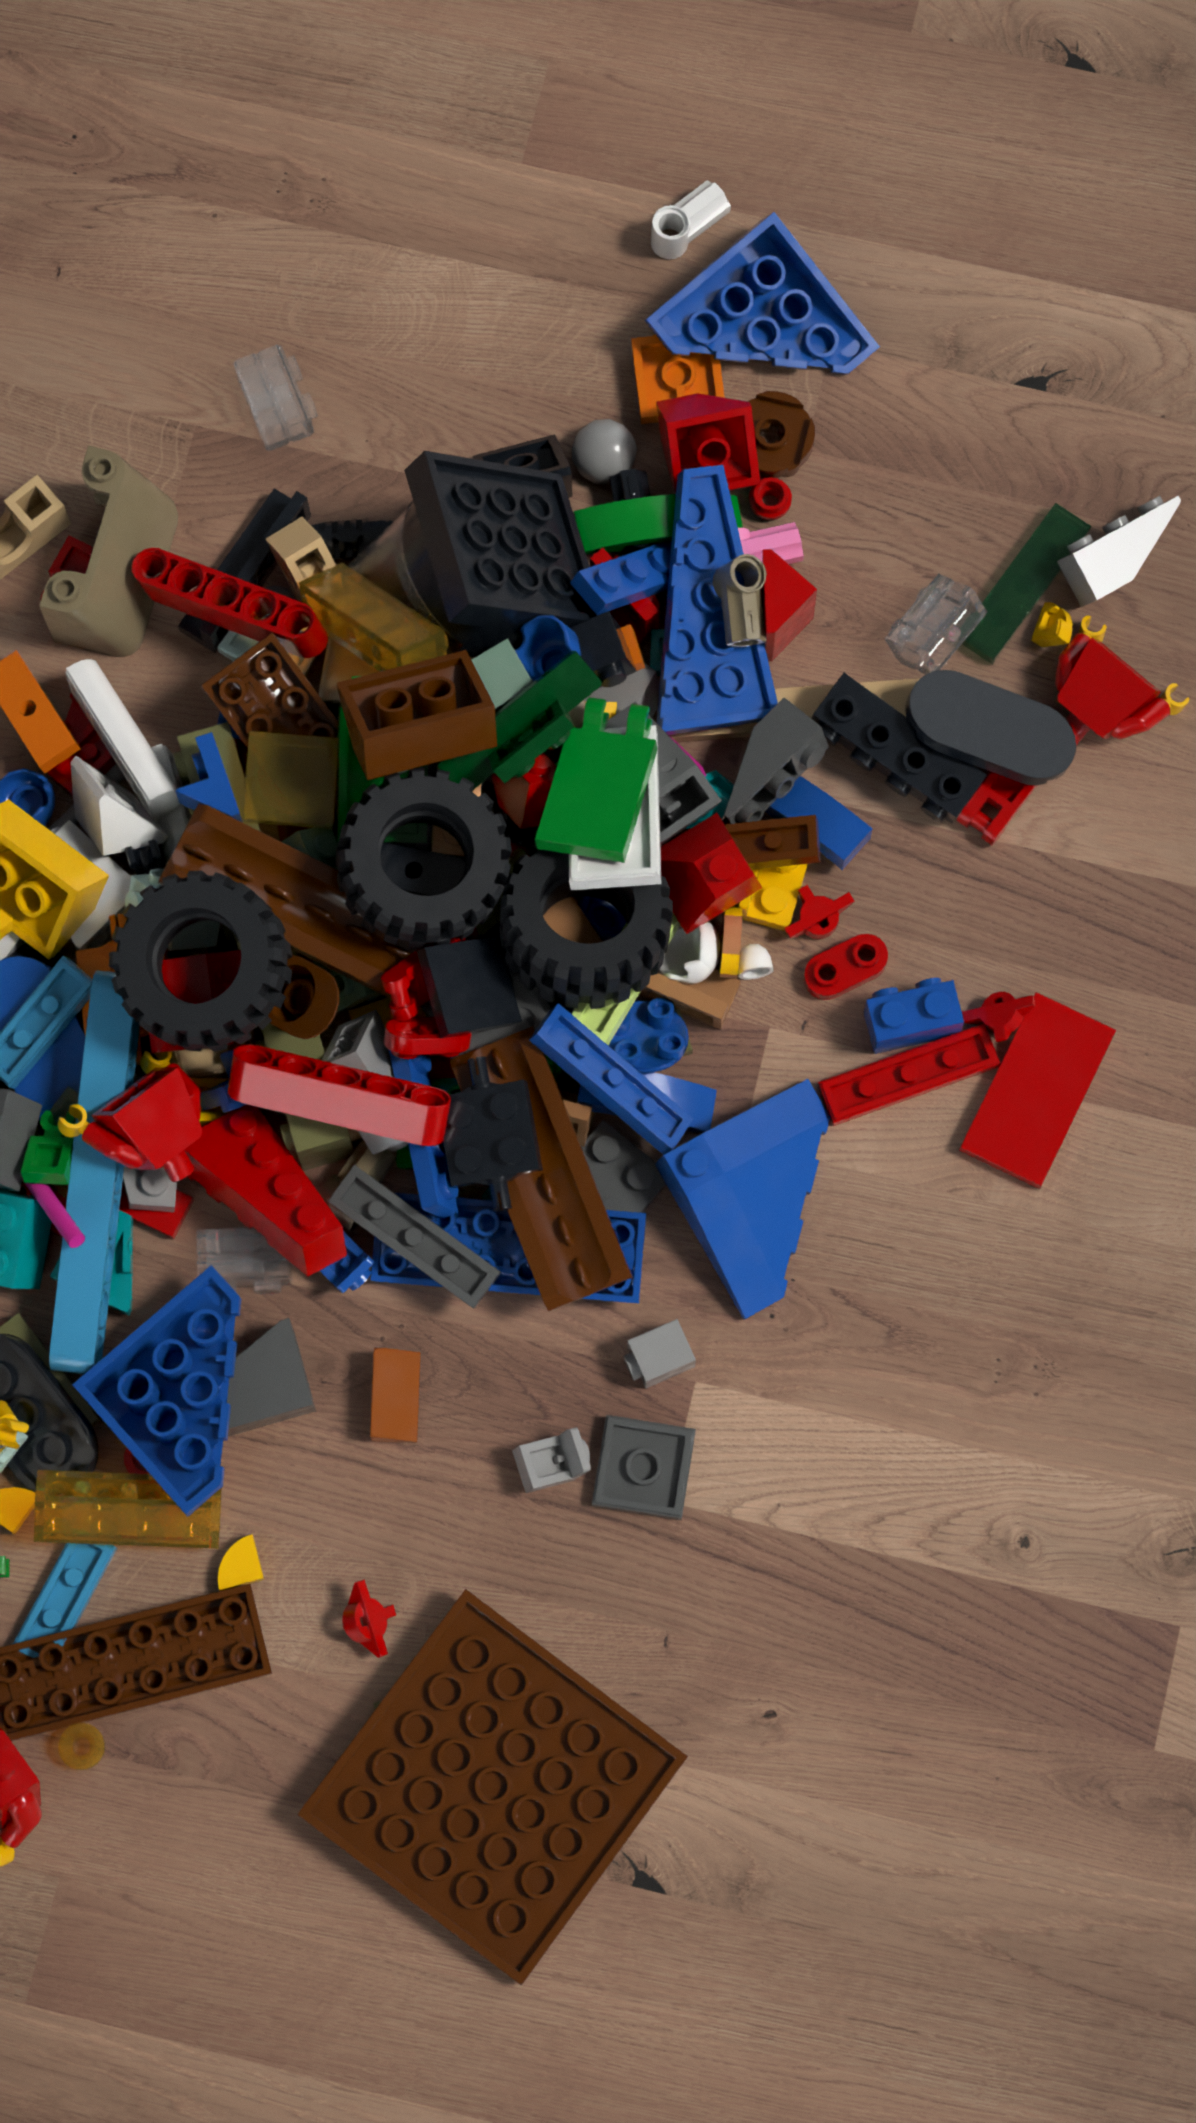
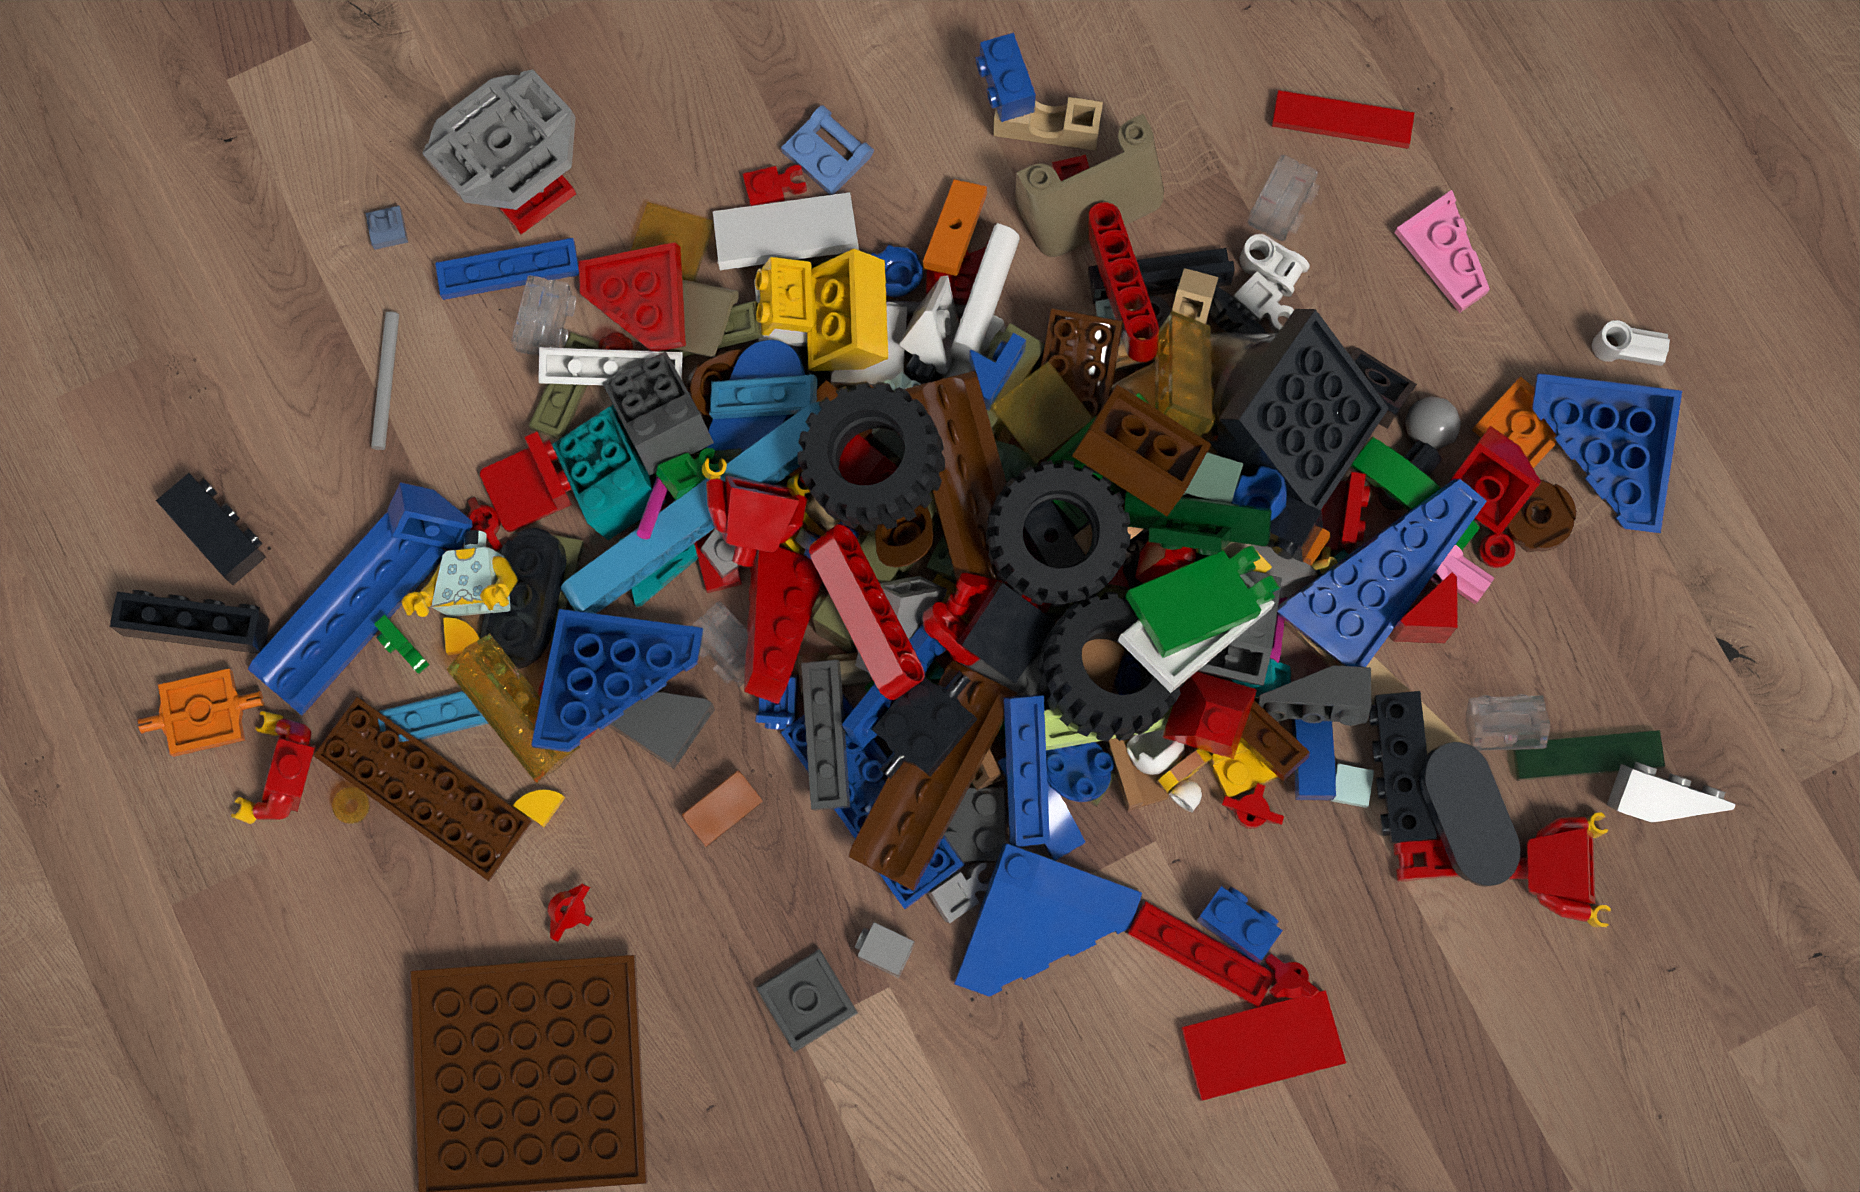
camera: 50 degrees right, 0 degrees up
light grey bracket [512,1427,591,1493] -> none
blue plate [570,541,672,615] -> none
dark tan piece [713,554,766,647] -> none
red plate [804,934,888,1000] -> none
yellow tile [1031,602,1072,647] -> none
none -> light grey plate [928,862,991,923]
none -> white plate [1233,272,1294,334]
none -> white piece [1239,234,1310,297]
none -> red tile [1272,90,1415,149]
none -> light yellow hand [1312,547,1338,575]
none -> light aqua tile [1331,764,1374,808]
none -> bright pink wing [1395,190,1490,313]

